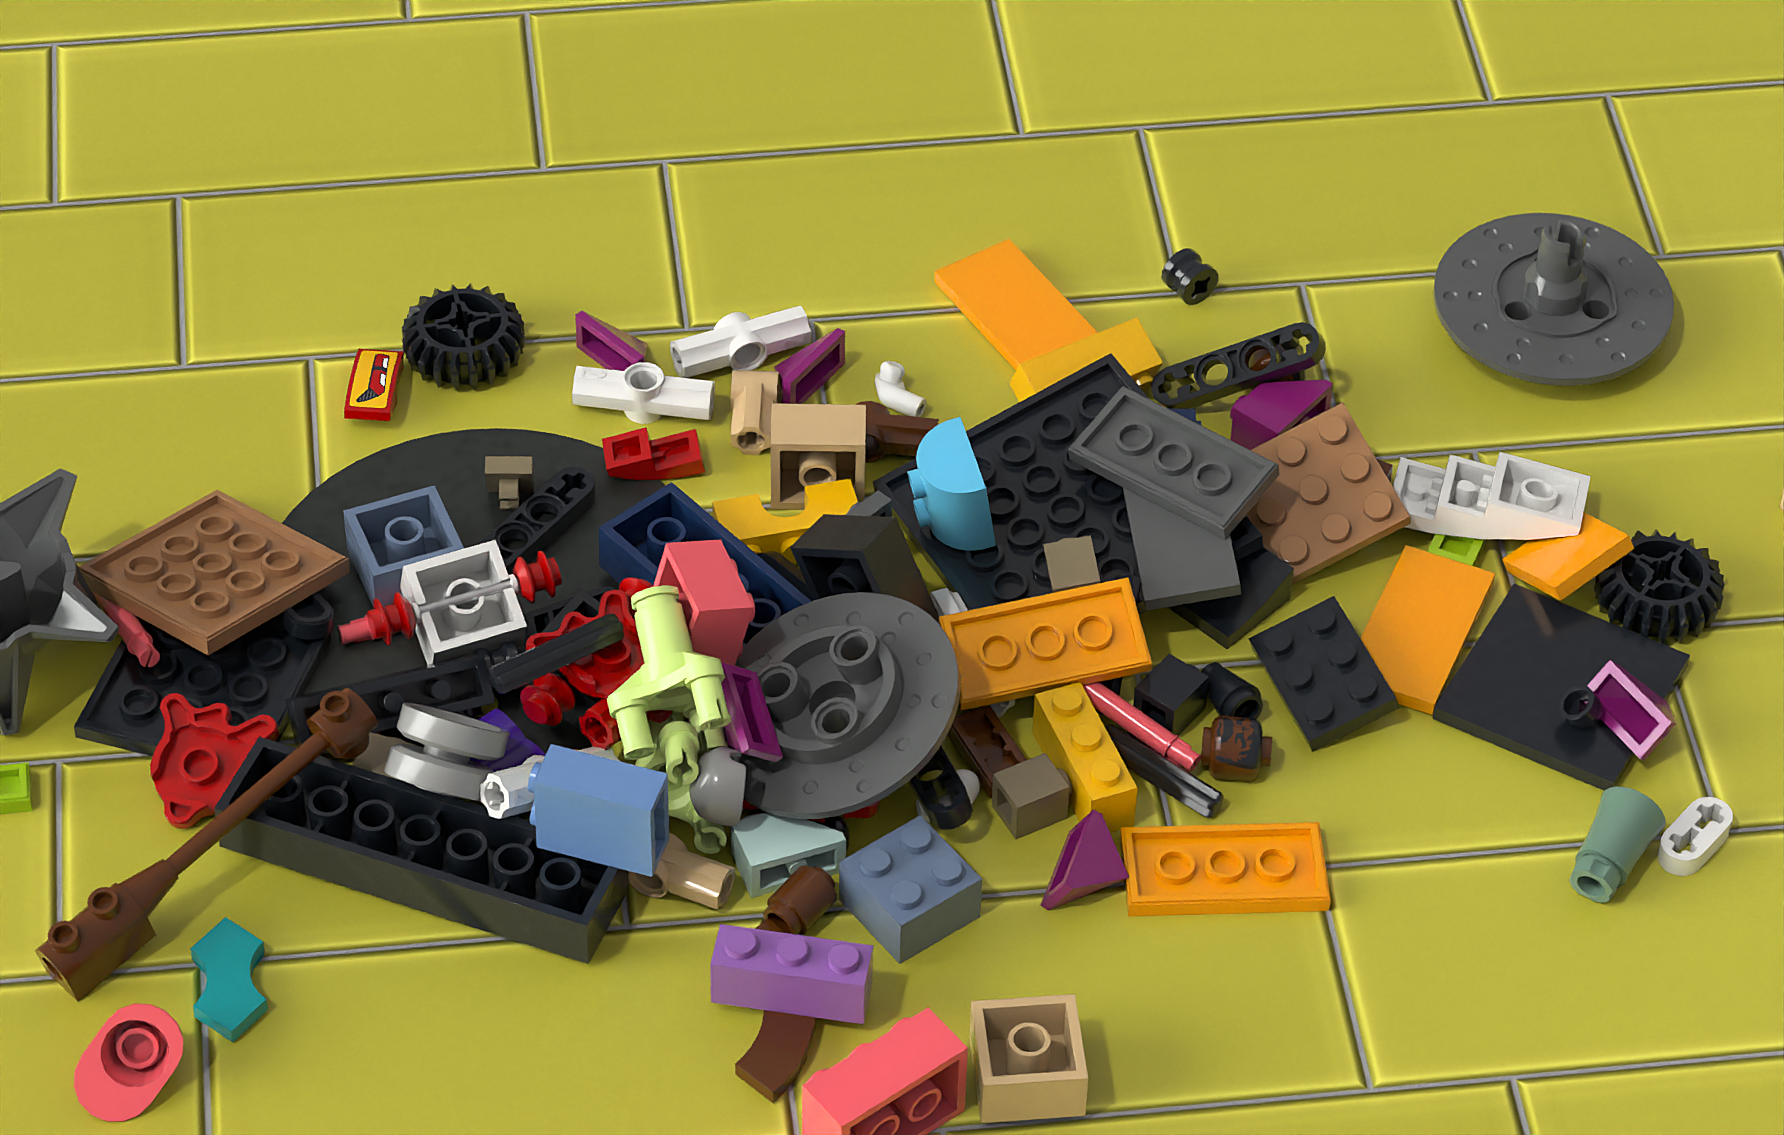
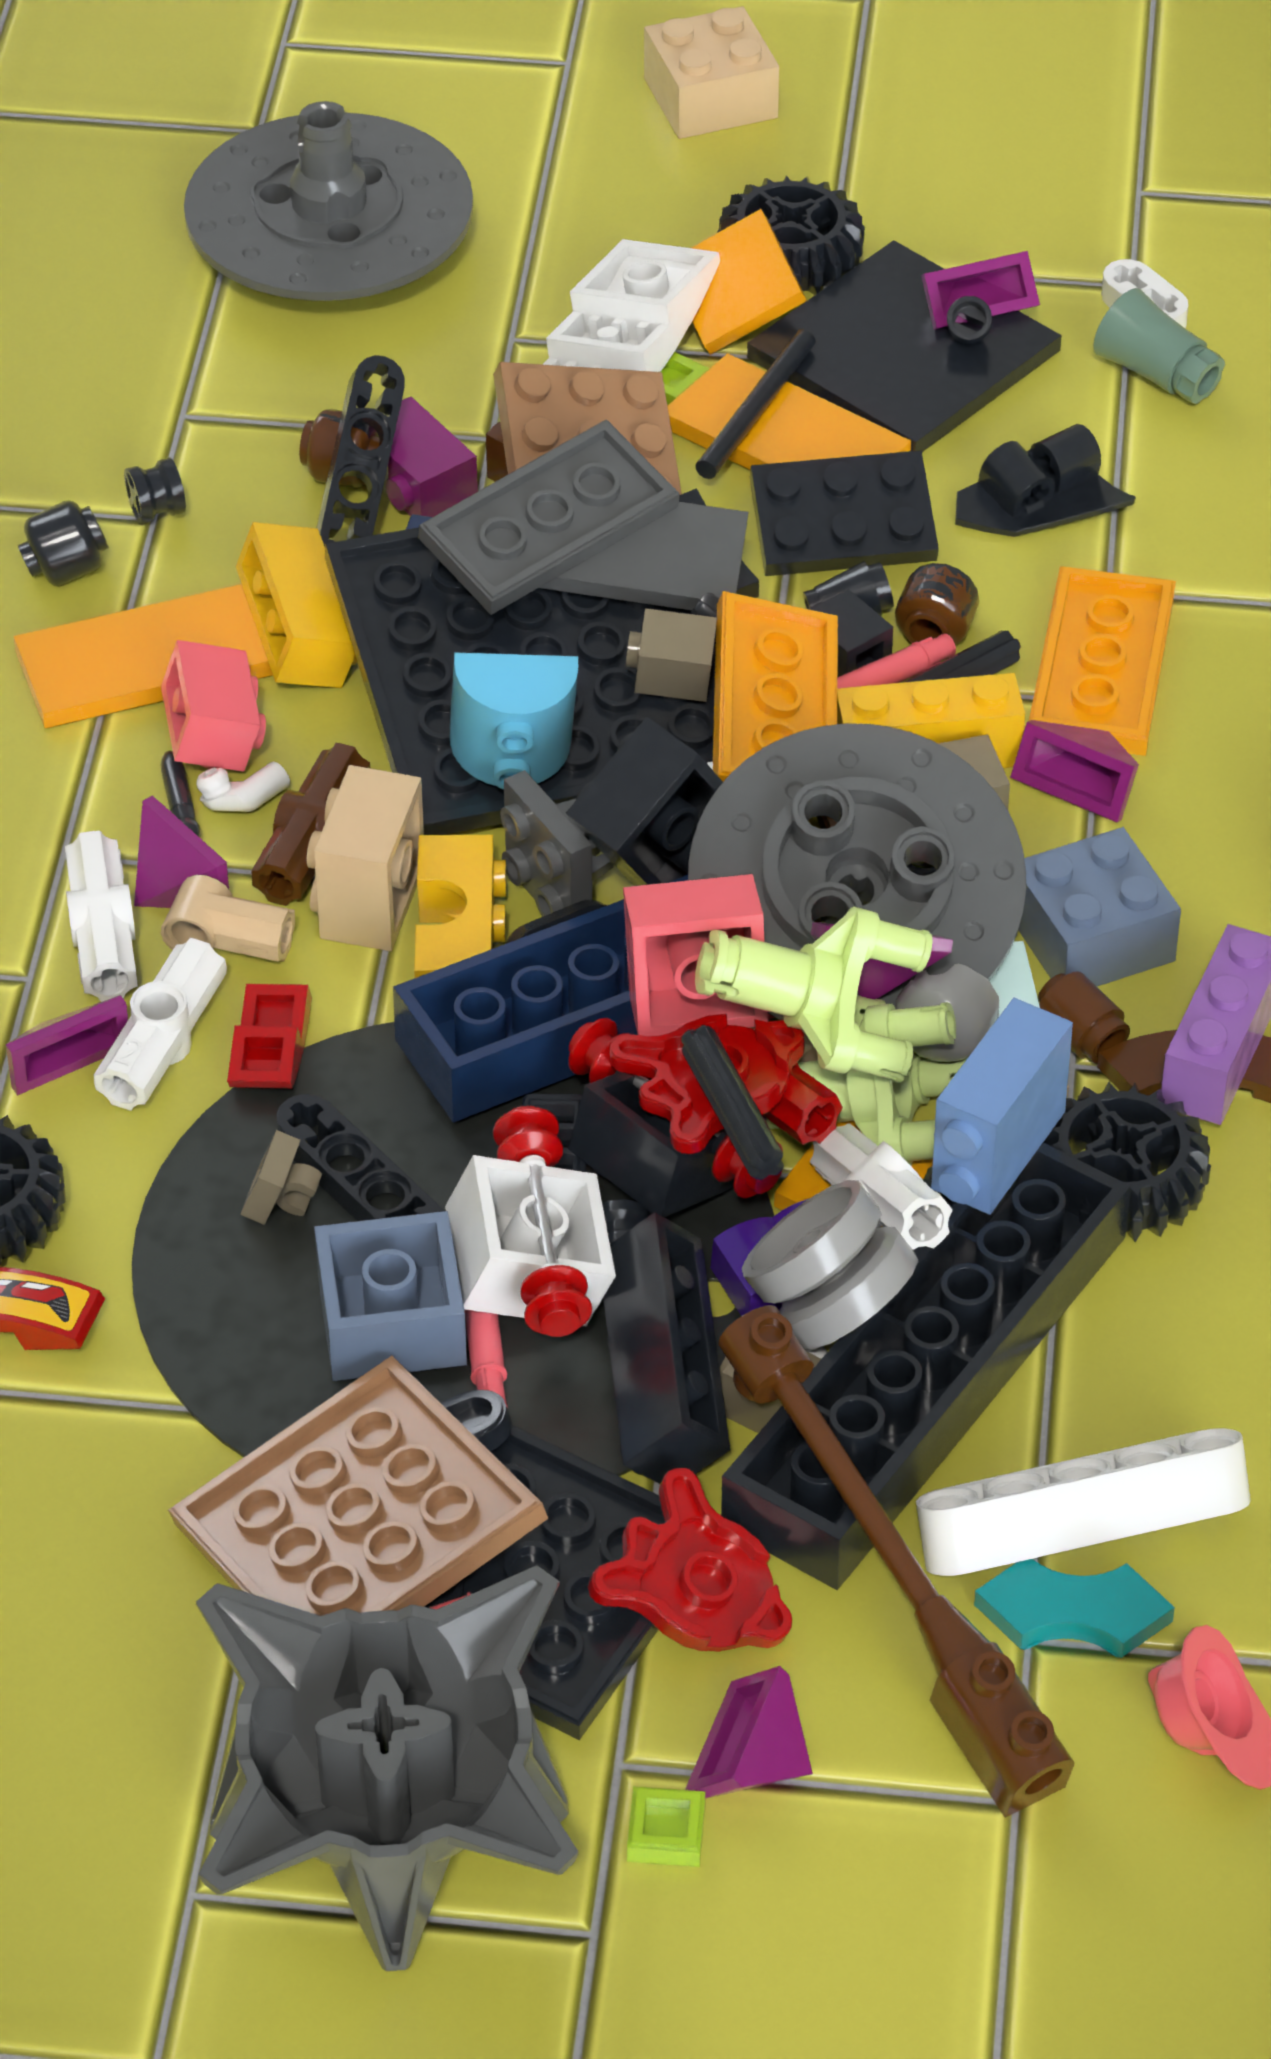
camera: 75 degrees left, 0 degrees up
none -> black head [18,500,109,587]
none -> black piece [160,750,201,838]
none -> coral brick [161,640,266,772]
none -> magenta slope [685,1666,813,1799]
none -> black bar [695,329,816,479]
none -> white beam [916,1428,1251,1576]
none -> black panel [955,424,1136,537]
none -> black gear [1044,1082,1211,1242]

